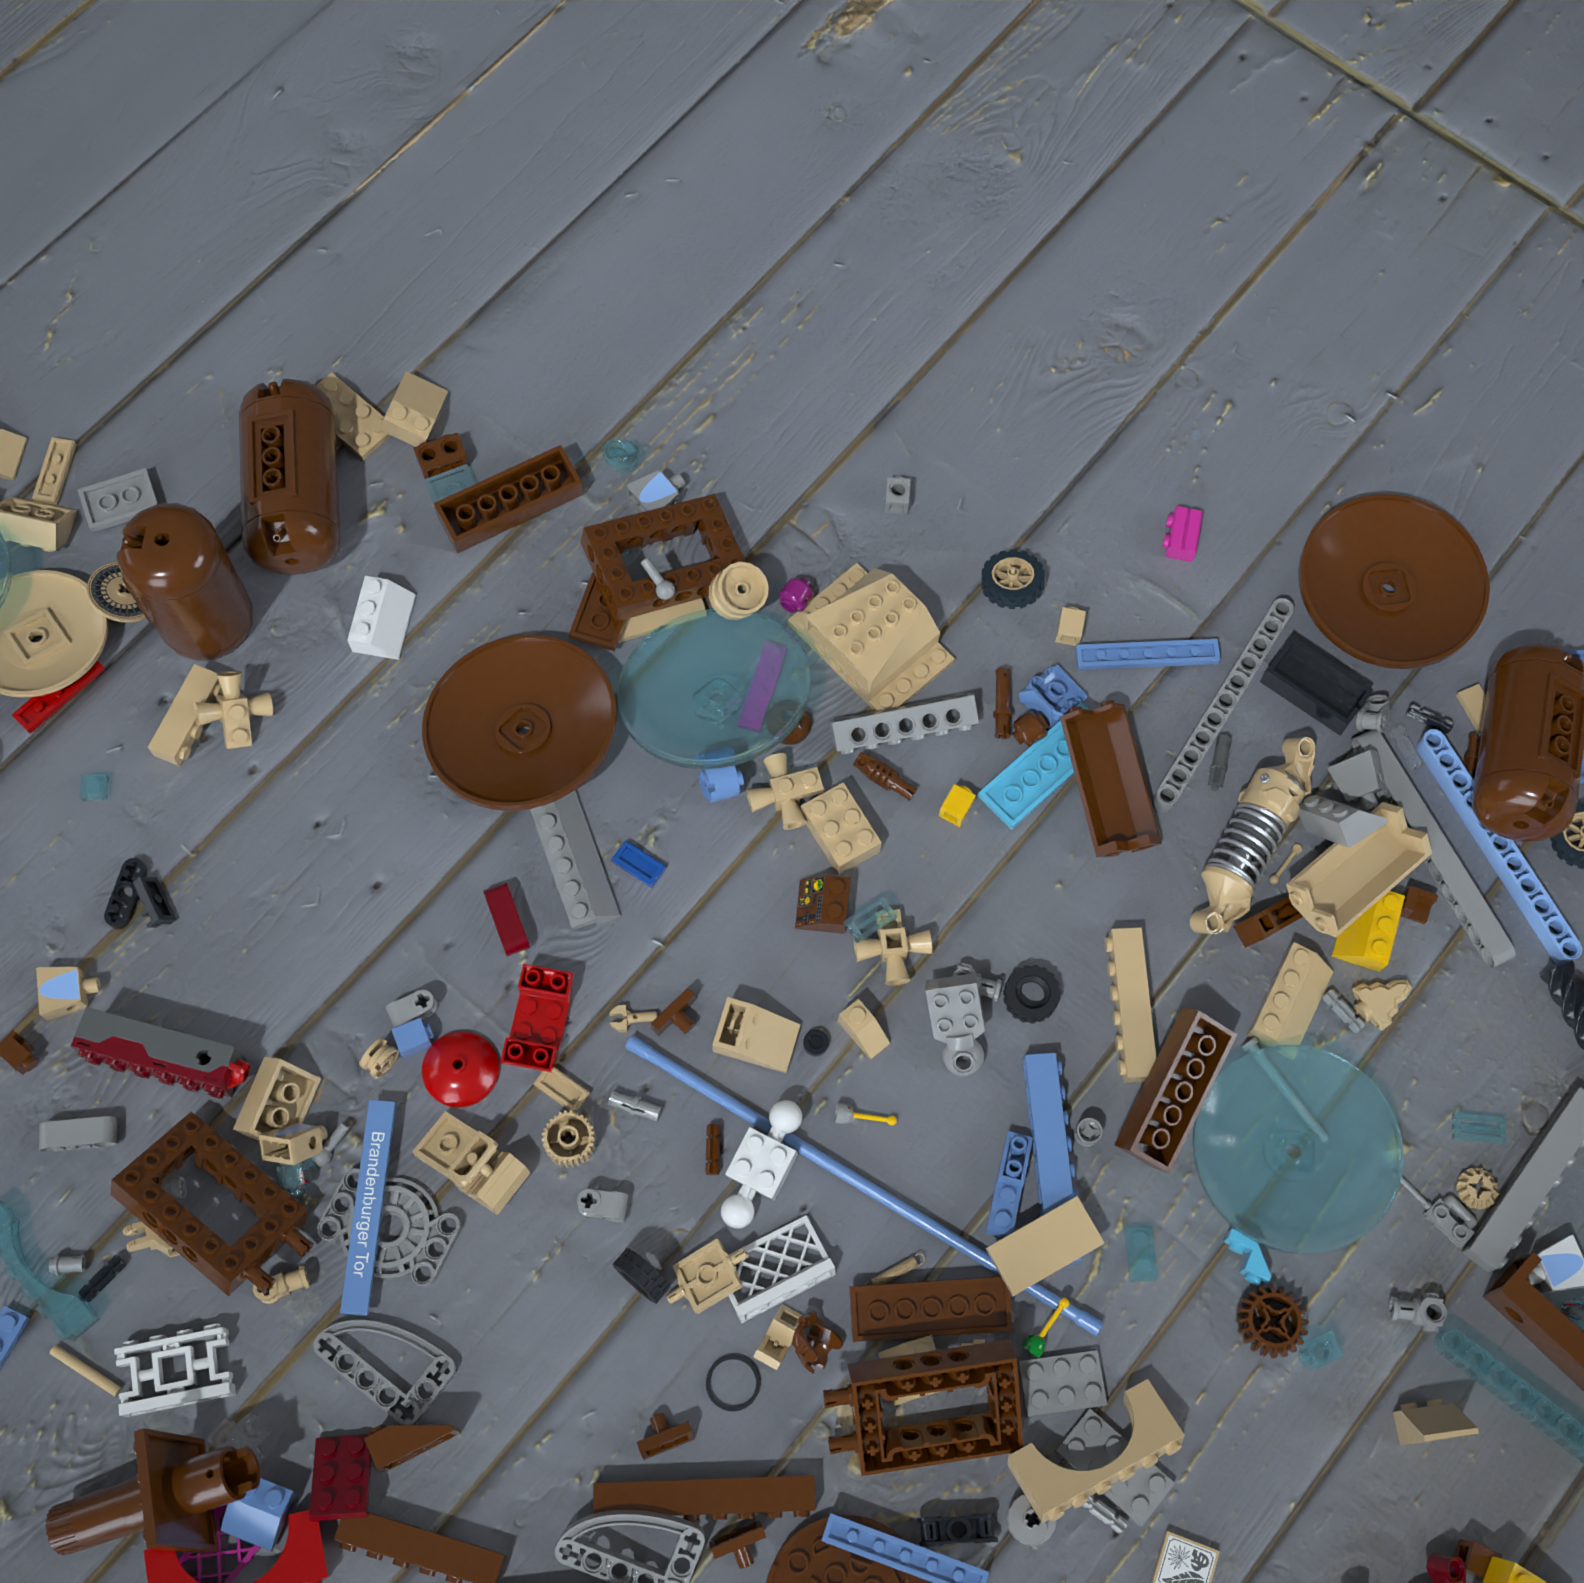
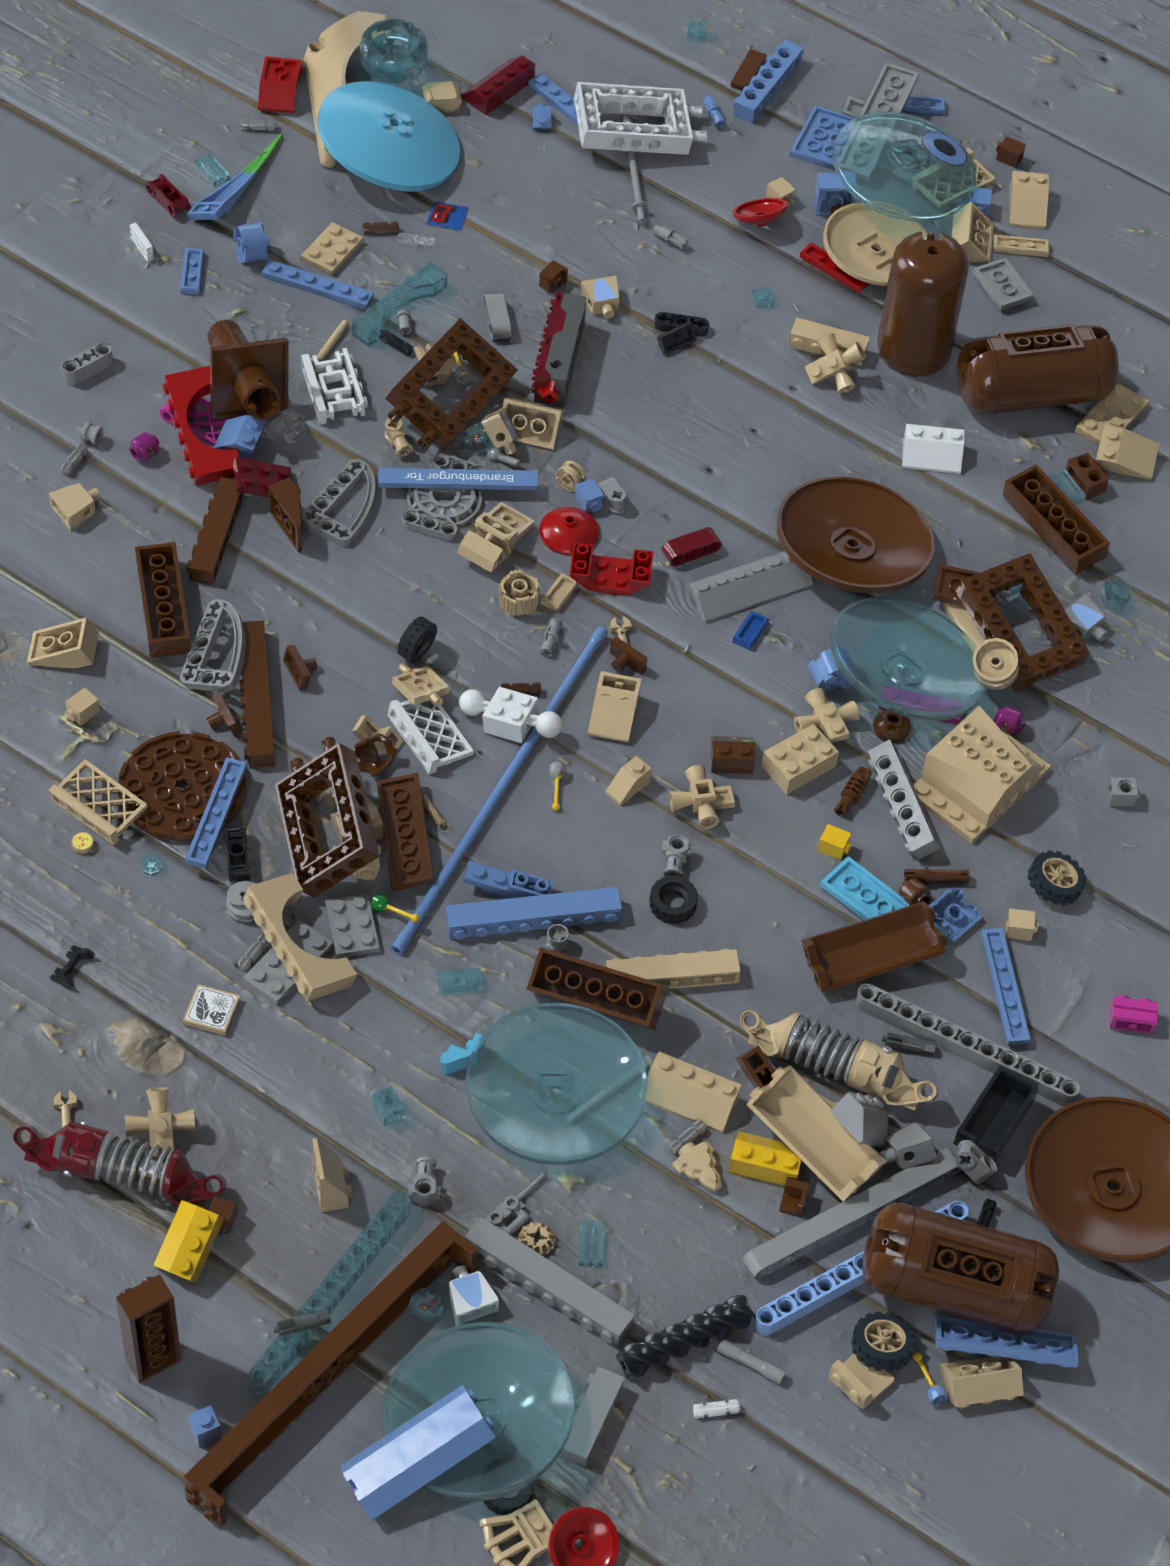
camera: 85 degrees right, 15 degrees down
light grey piece [577,1189,629,1223] -> none
light grey bar [641,557,675,600] -> none
black piece [706,1355,760,1411] -> none
black tile [803,1029,829,1056] -> none
clear light blue tile [843,897,897,943] -> none
light grey brick [925,973,985,1076] -> none
tan tile [986,1196,1104,1296] -> none
reddish brown gear [1235,1284,1309,1359] -> none

